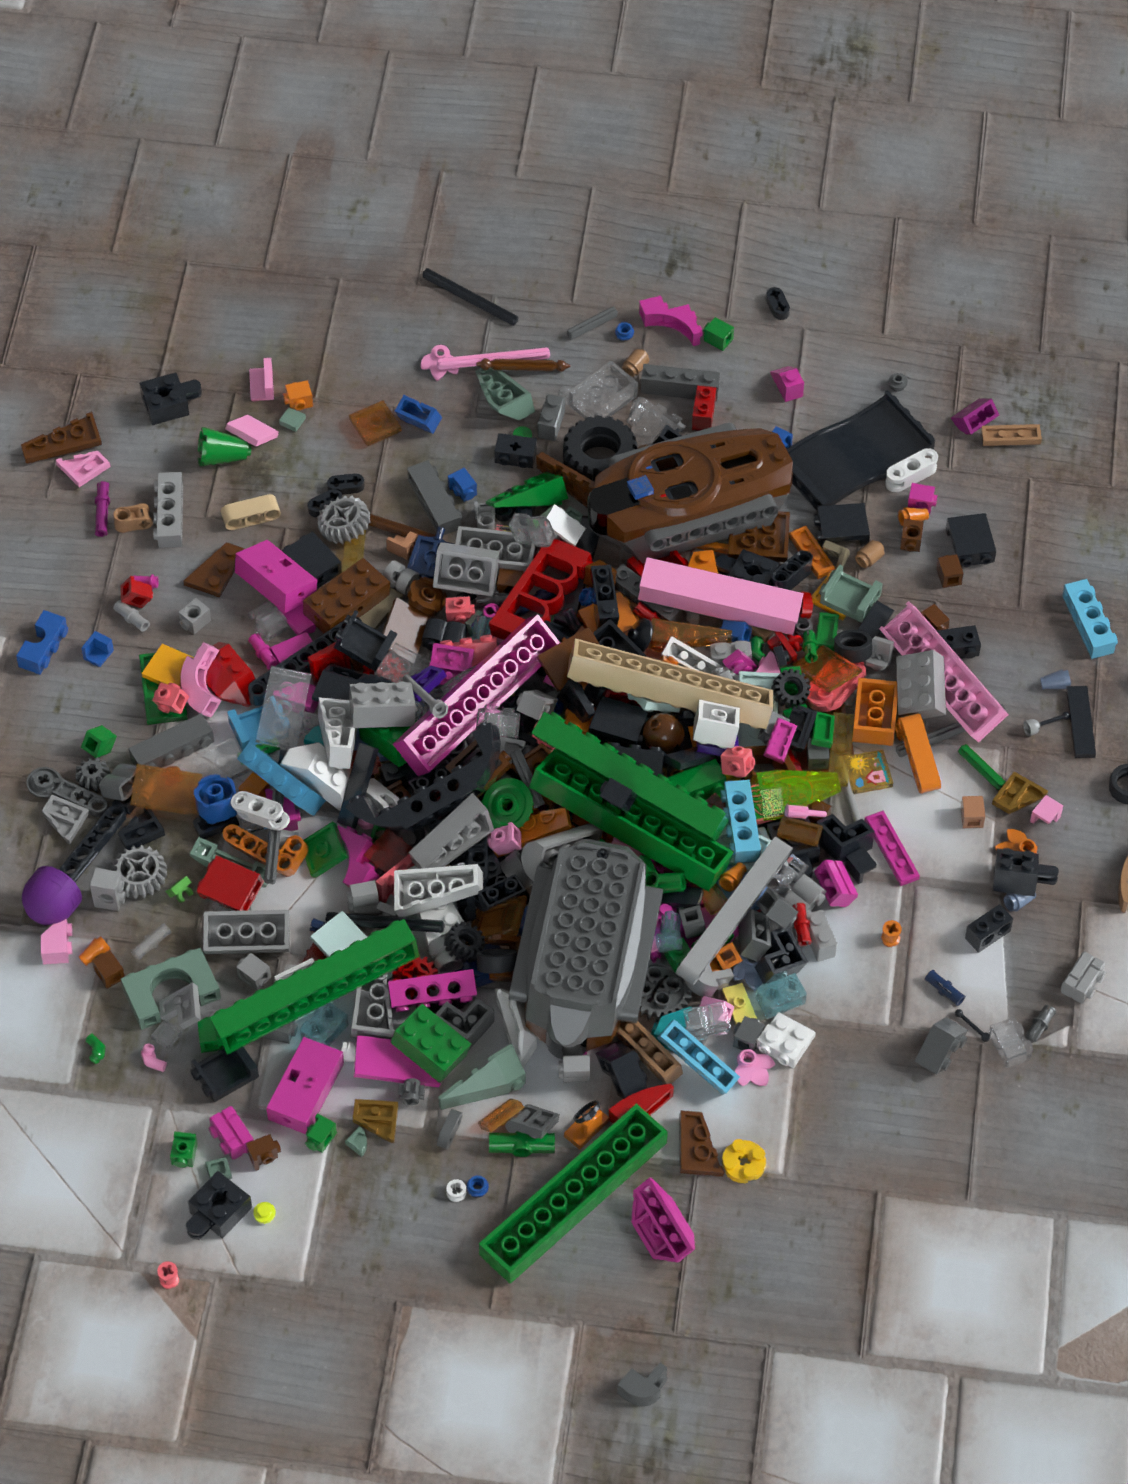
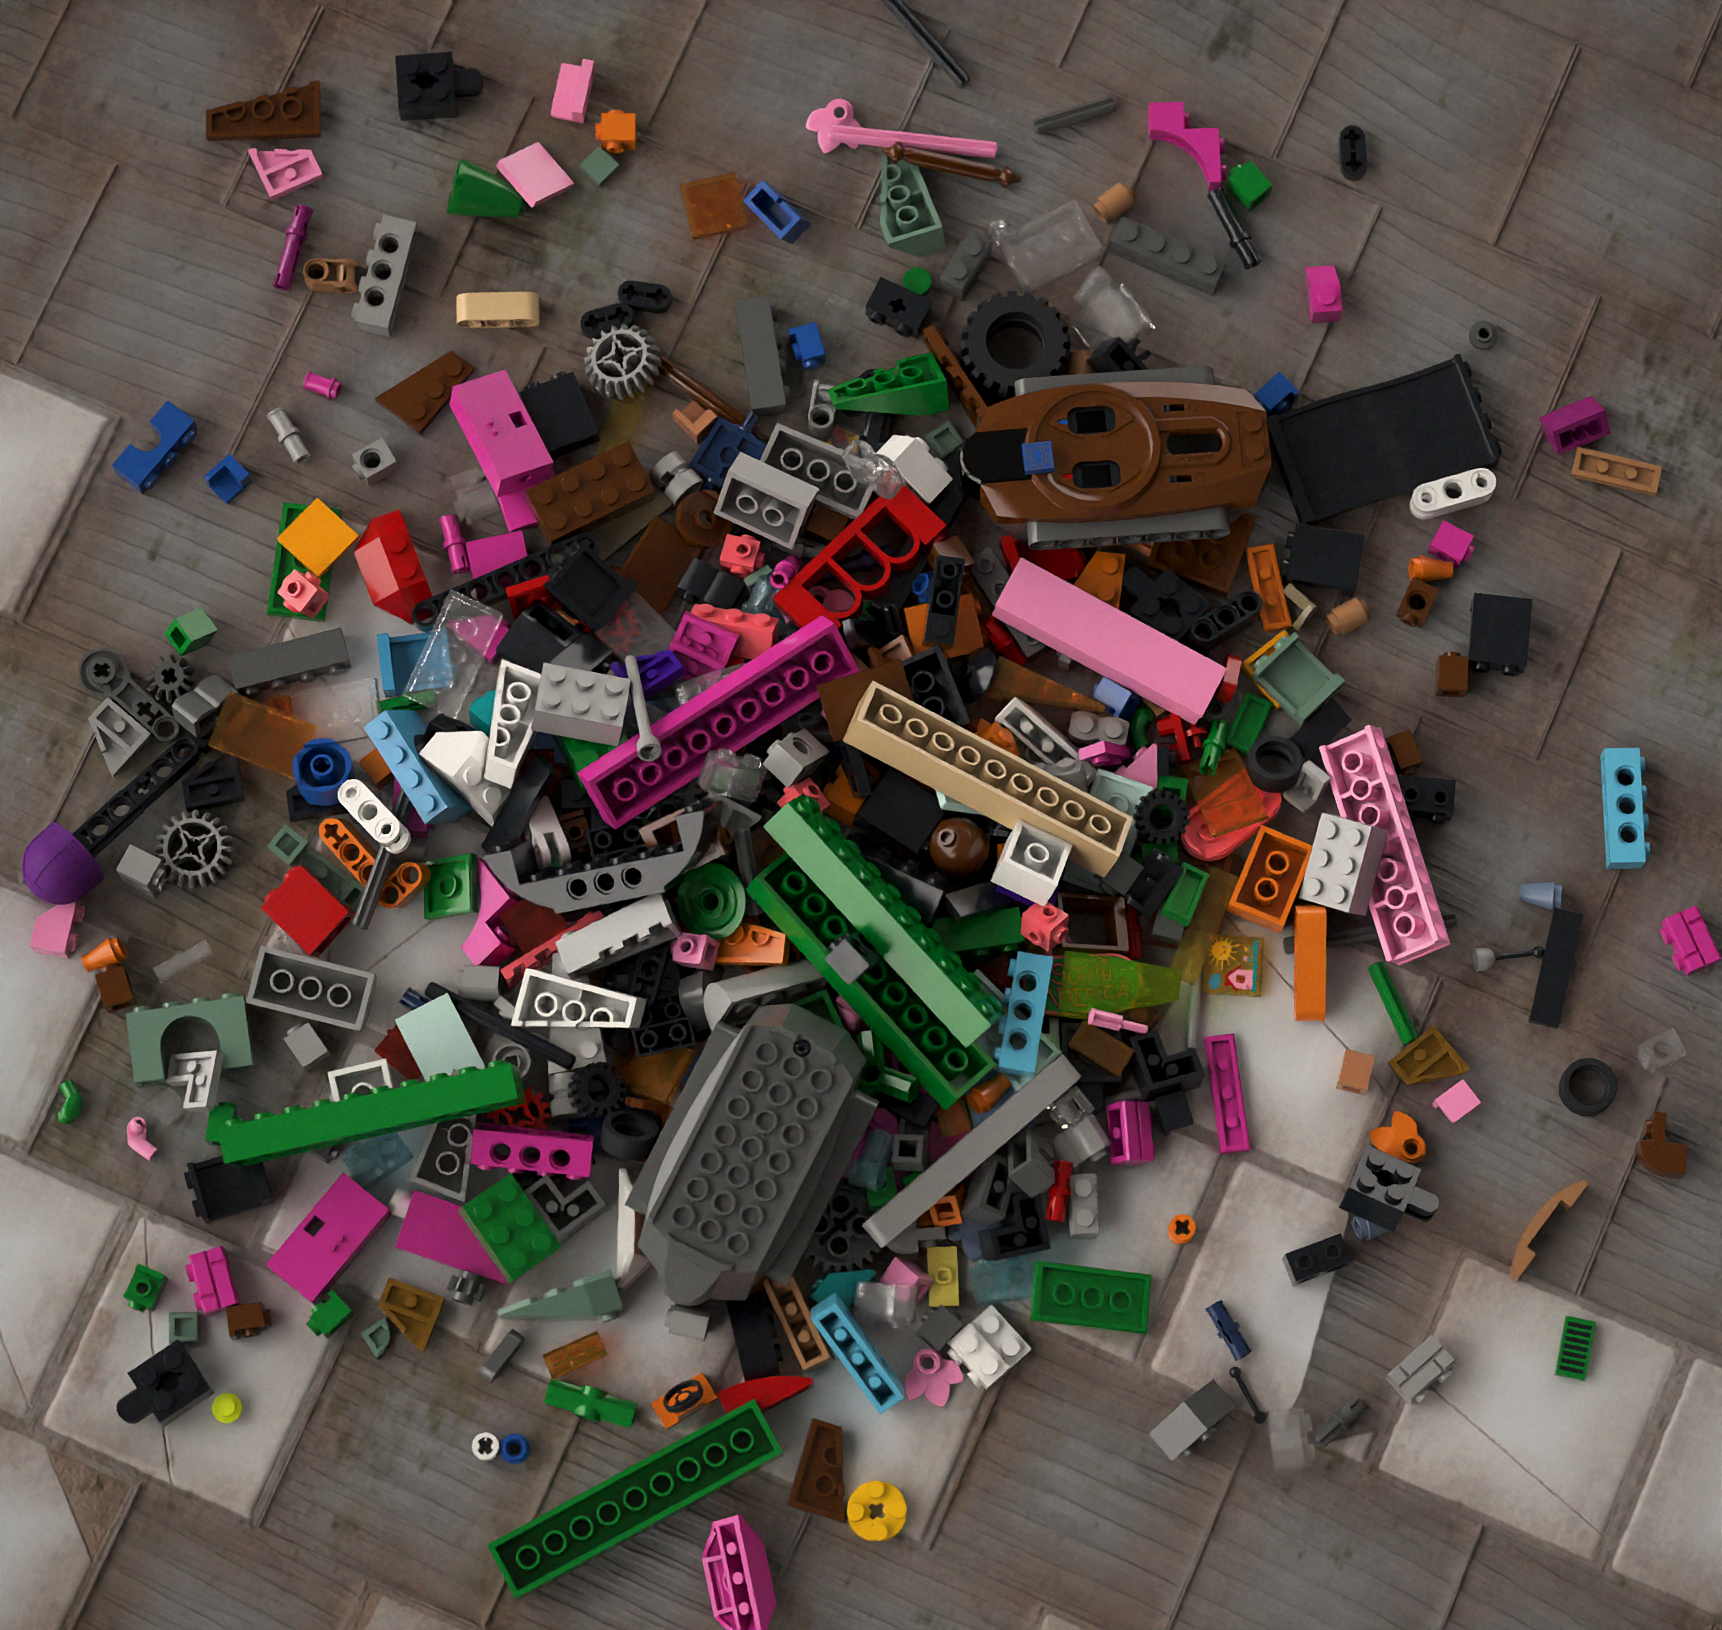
camera: 15 degrees right, 20 degrees up
red brick [121,576,153,609] -> none
coral bush [157,1261,179,1289] -> none
bright green tile [165,876,194,903] -> none
bright pink arch [181,642,222,718] -> none
dark grey plate [506,1104,560,1139] -> none
blue plate [615,322,634,340] -> none
red brick [692,385,716,431] -> none
dark pink plate [763,717,797,764] -> none
none -> green tile [1030,1260,1152,1335]
none -> black pin [1207,187,1262,270]

